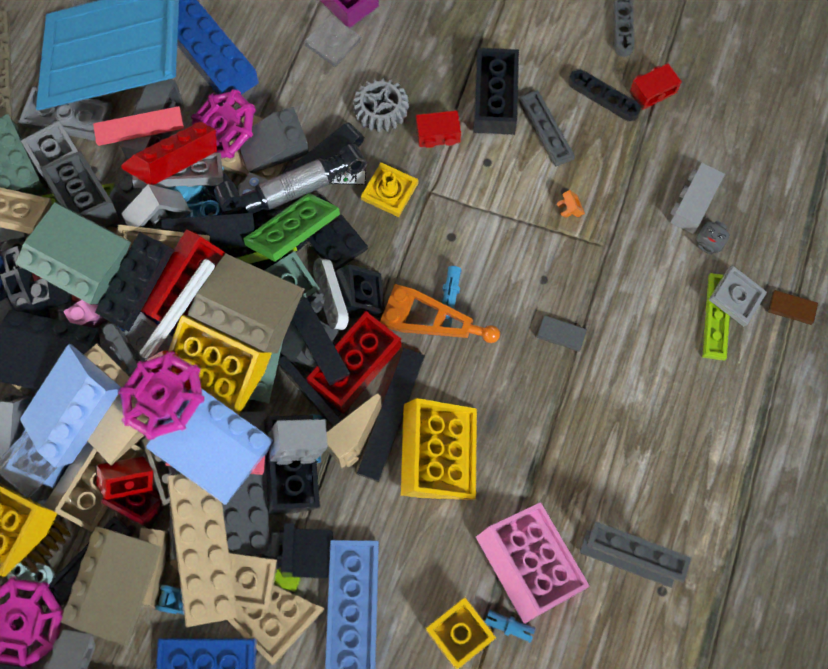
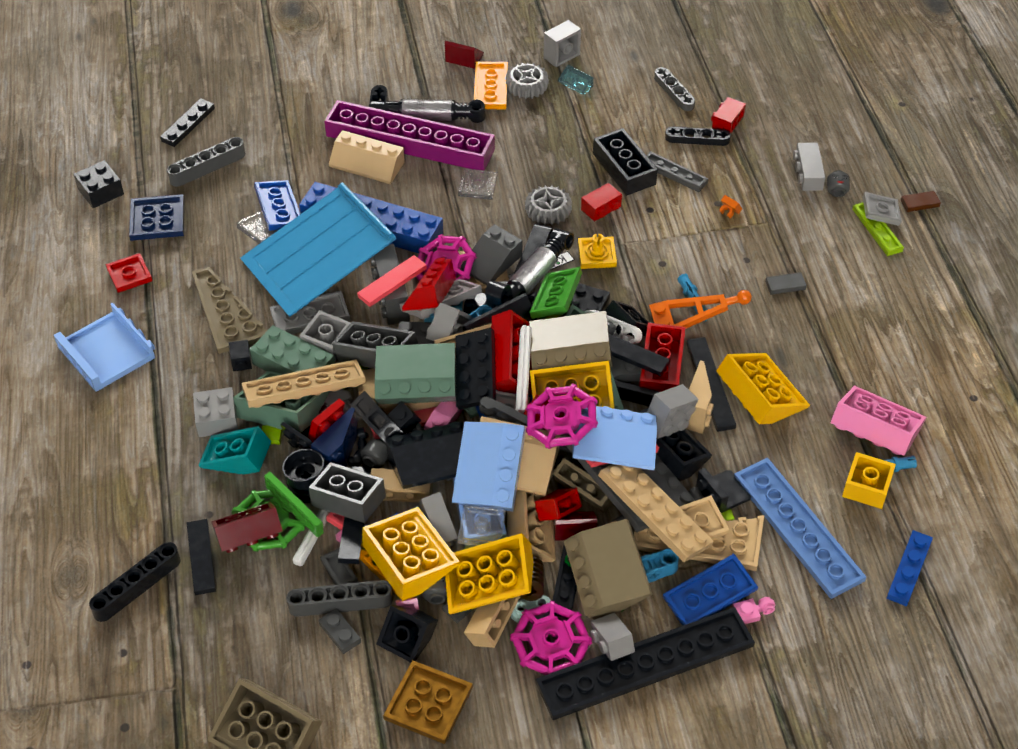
camera: 30 degrees left, 20 degrees down
dark grey fence [579,521,692,588] -> none

